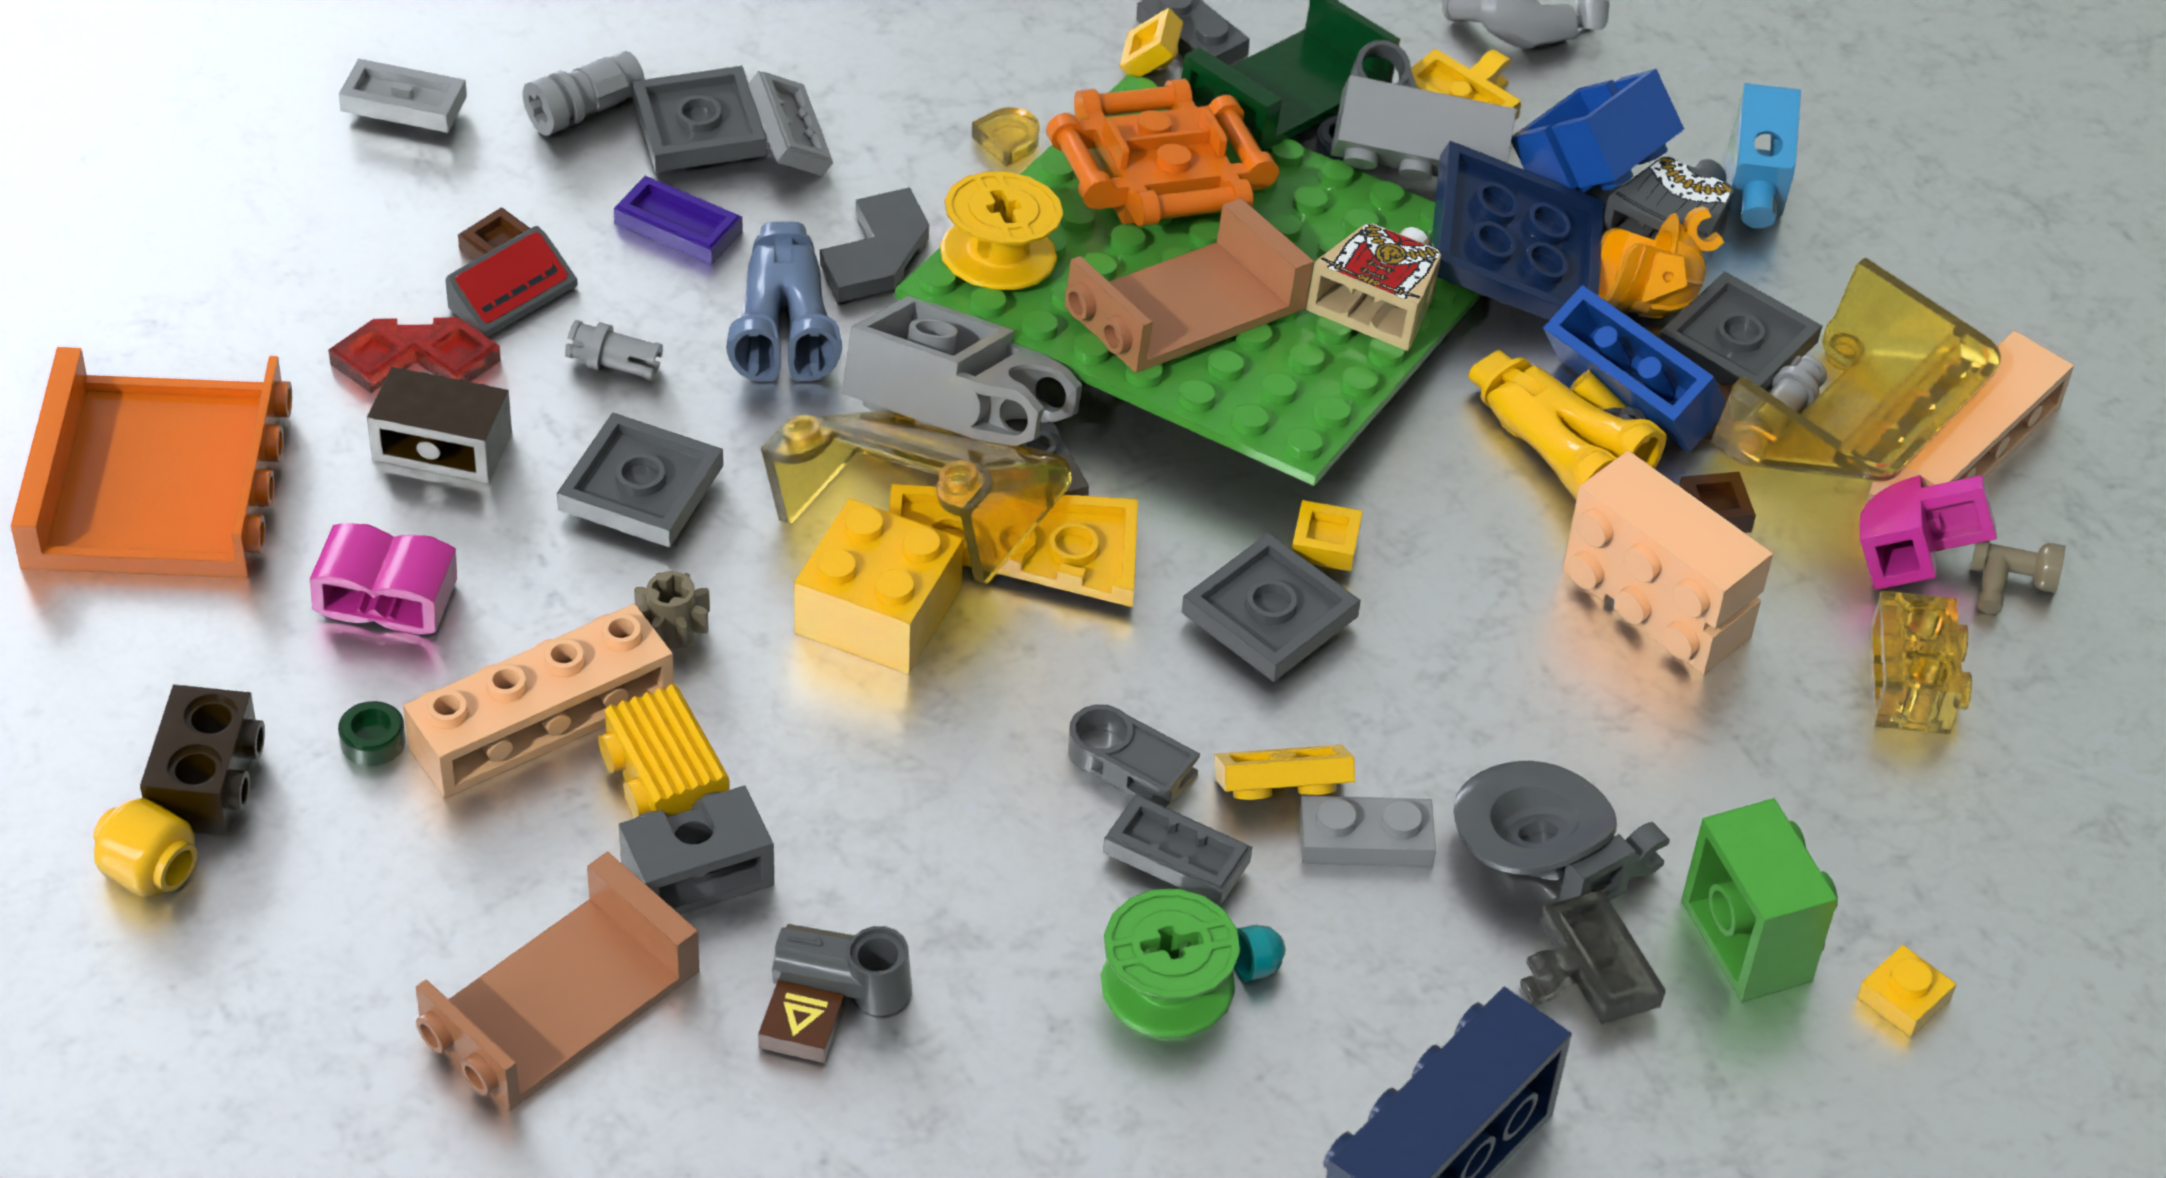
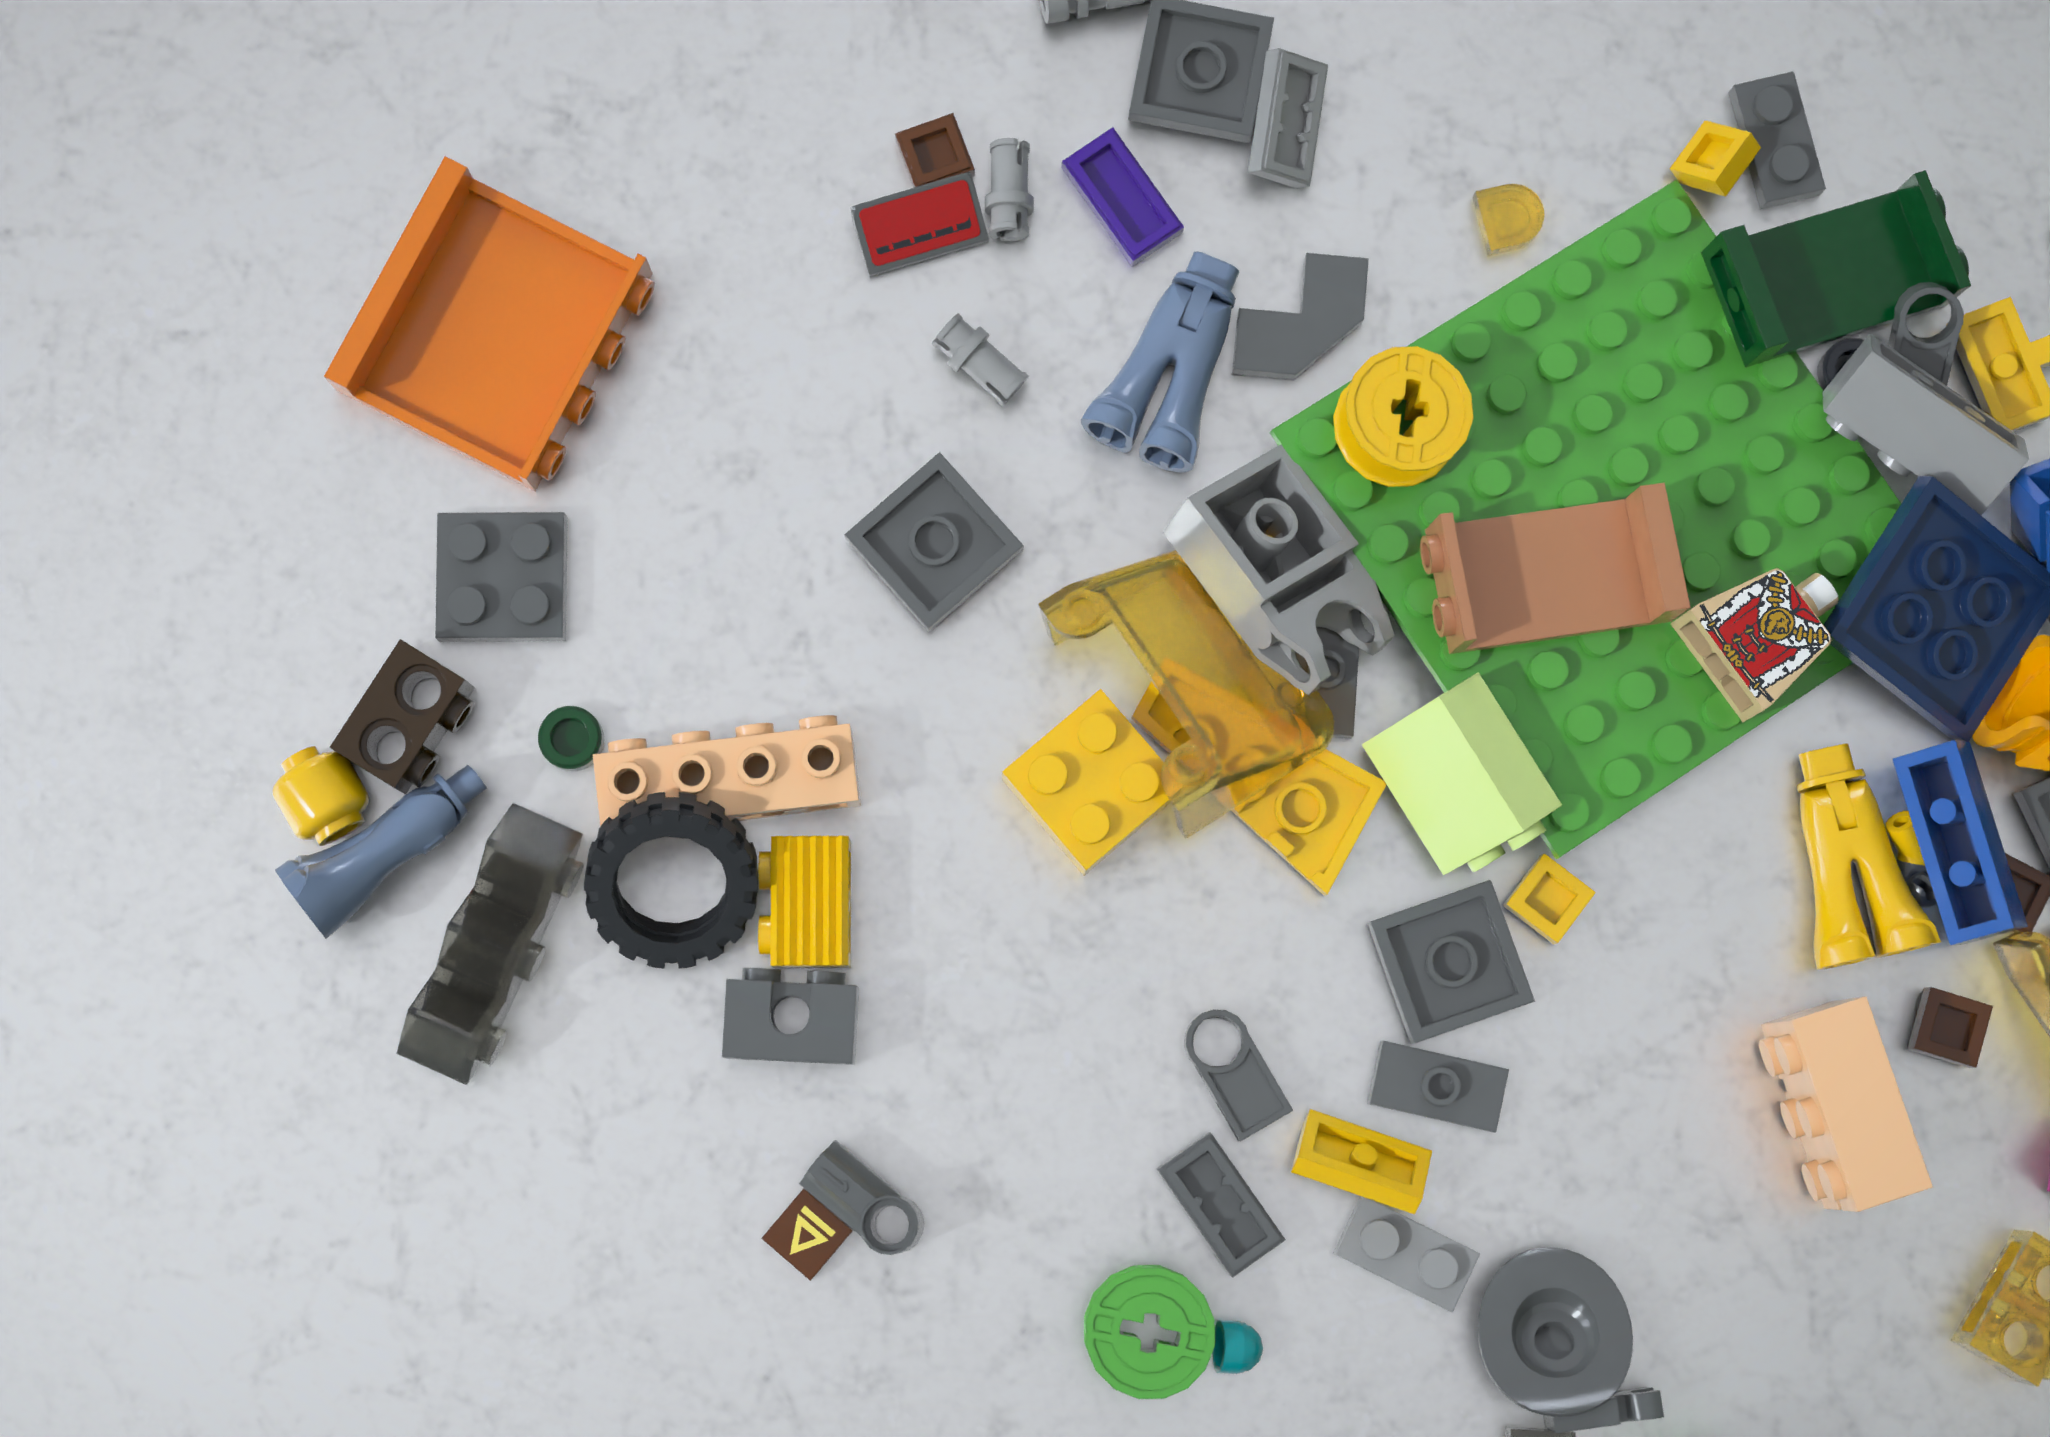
camera: 25 degrees right, 35 degrees up
dark pink brick [310,523,457,635] -> none
clear red tile [328,317,501,393] -> none
dark brown brick [367,367,512,484] -> none
nougat panel [415,851,700,1111] -> none
dark tan gear [634,571,710,649] -> none
orange brick [1046,79,1279,227] -> none
none -> sand blue piece [275,765,487,939]
none -> clear smoke brick [396,803,584,1085]
none -> dark grey plate [435,512,567,642]
none -> black tyre [584,792,758,969]
none -> light grey pin [985,138,1034,241]
none -> yellowish green brick [1362,672,1562,875]
none -> dark grey plate [1367,1041,1509,1133]

